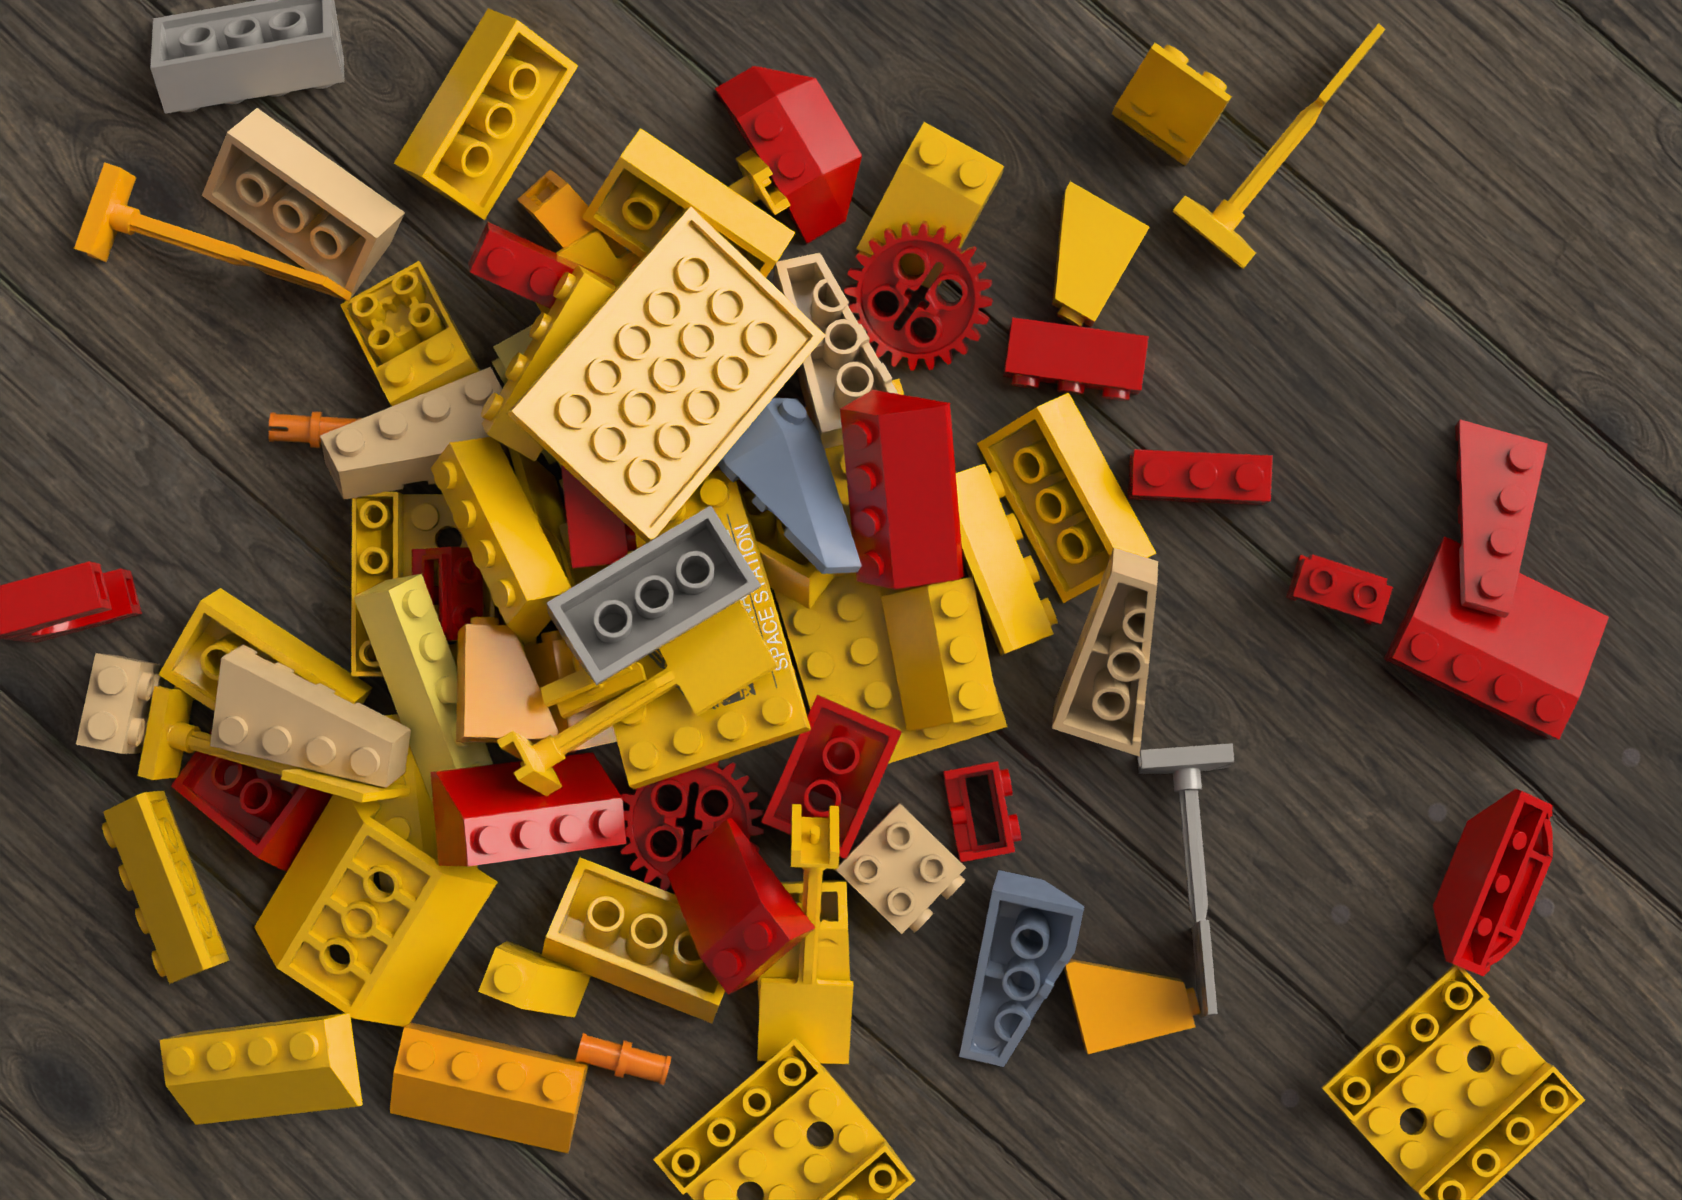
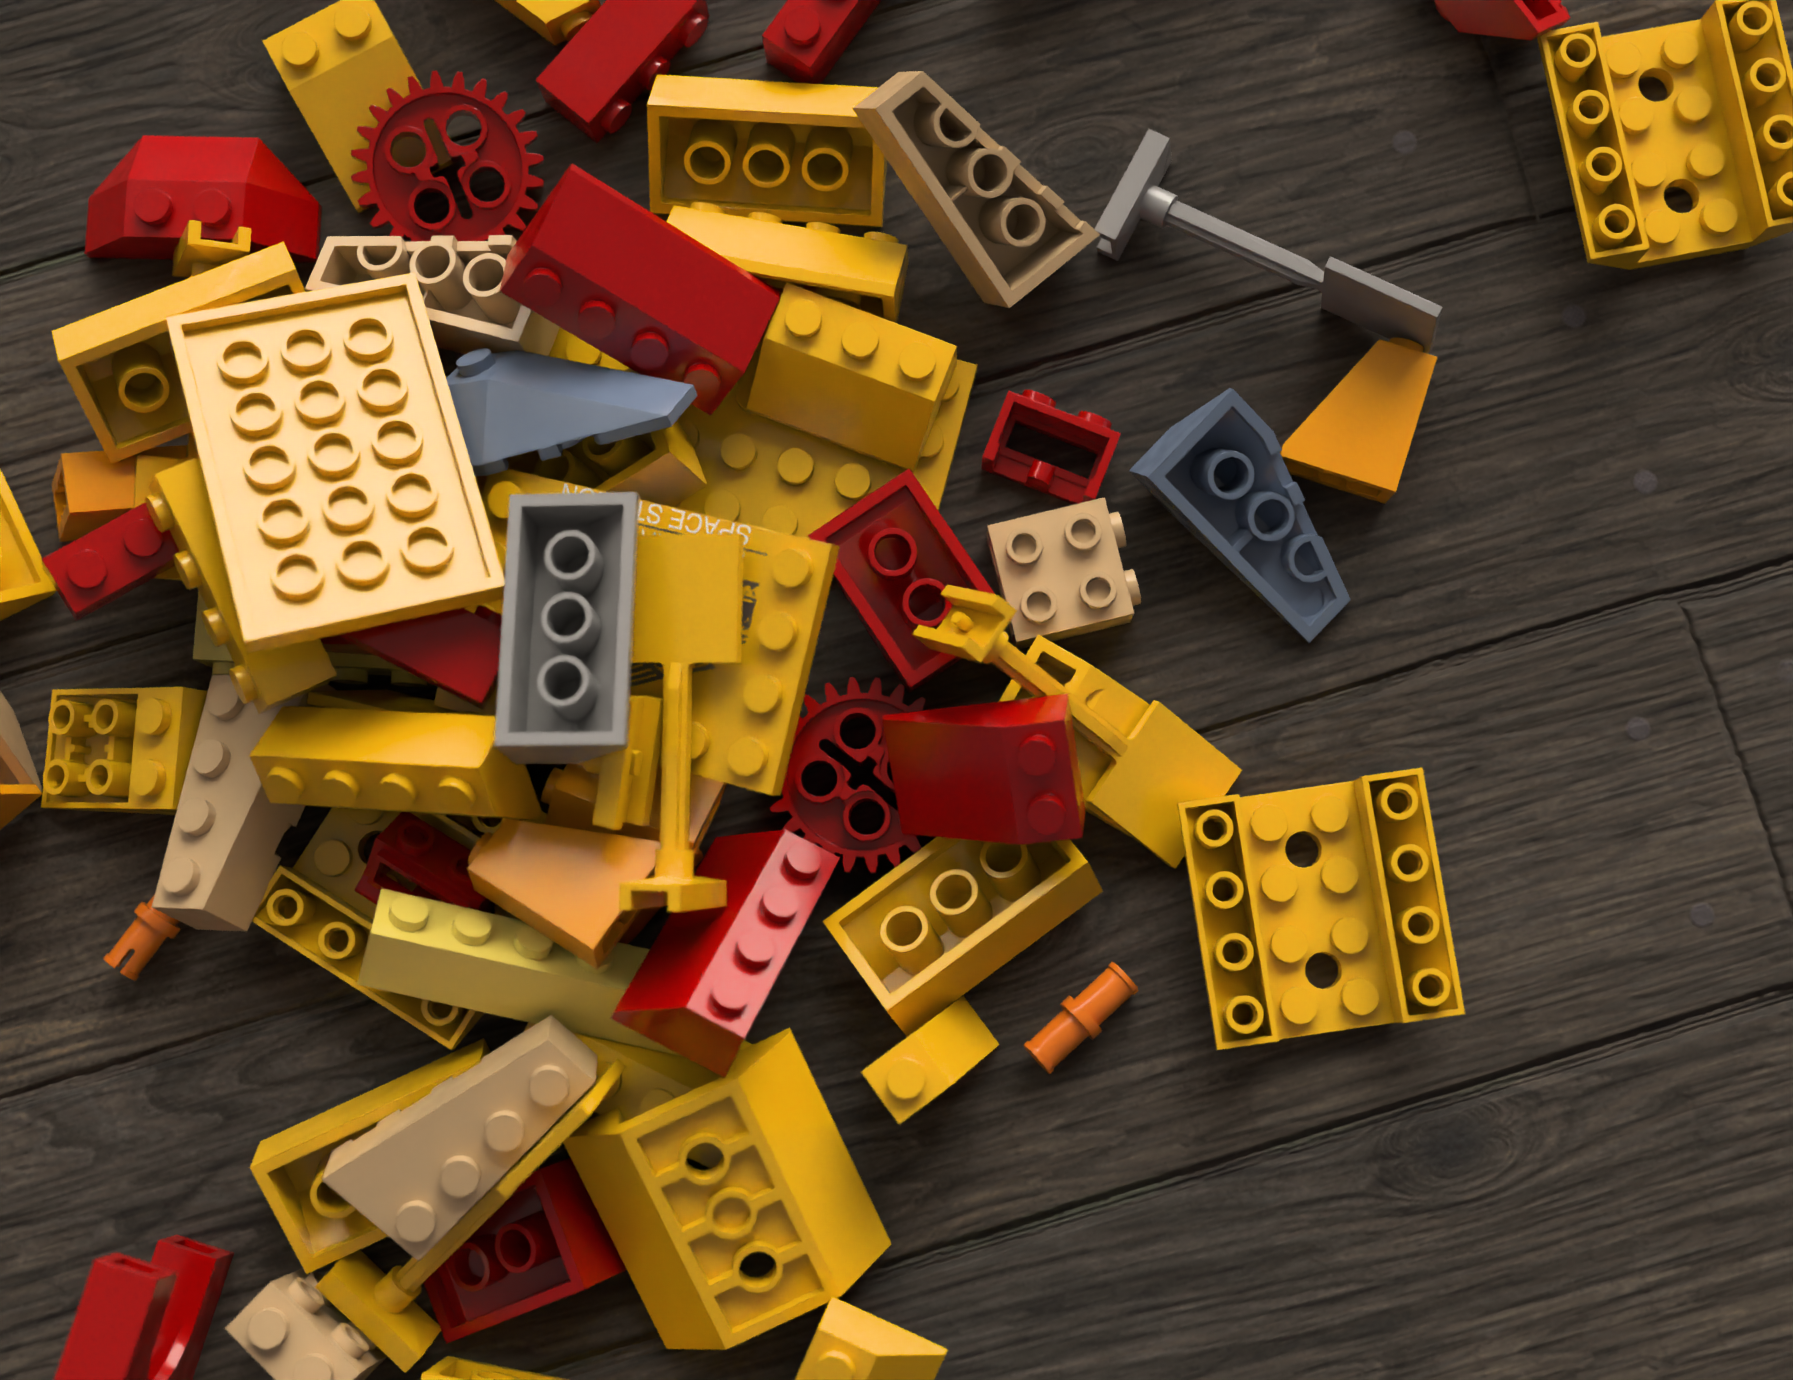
camera: 55 degrees left, 5 degrees down
light orange slope [390,1022,589,1154] -> none

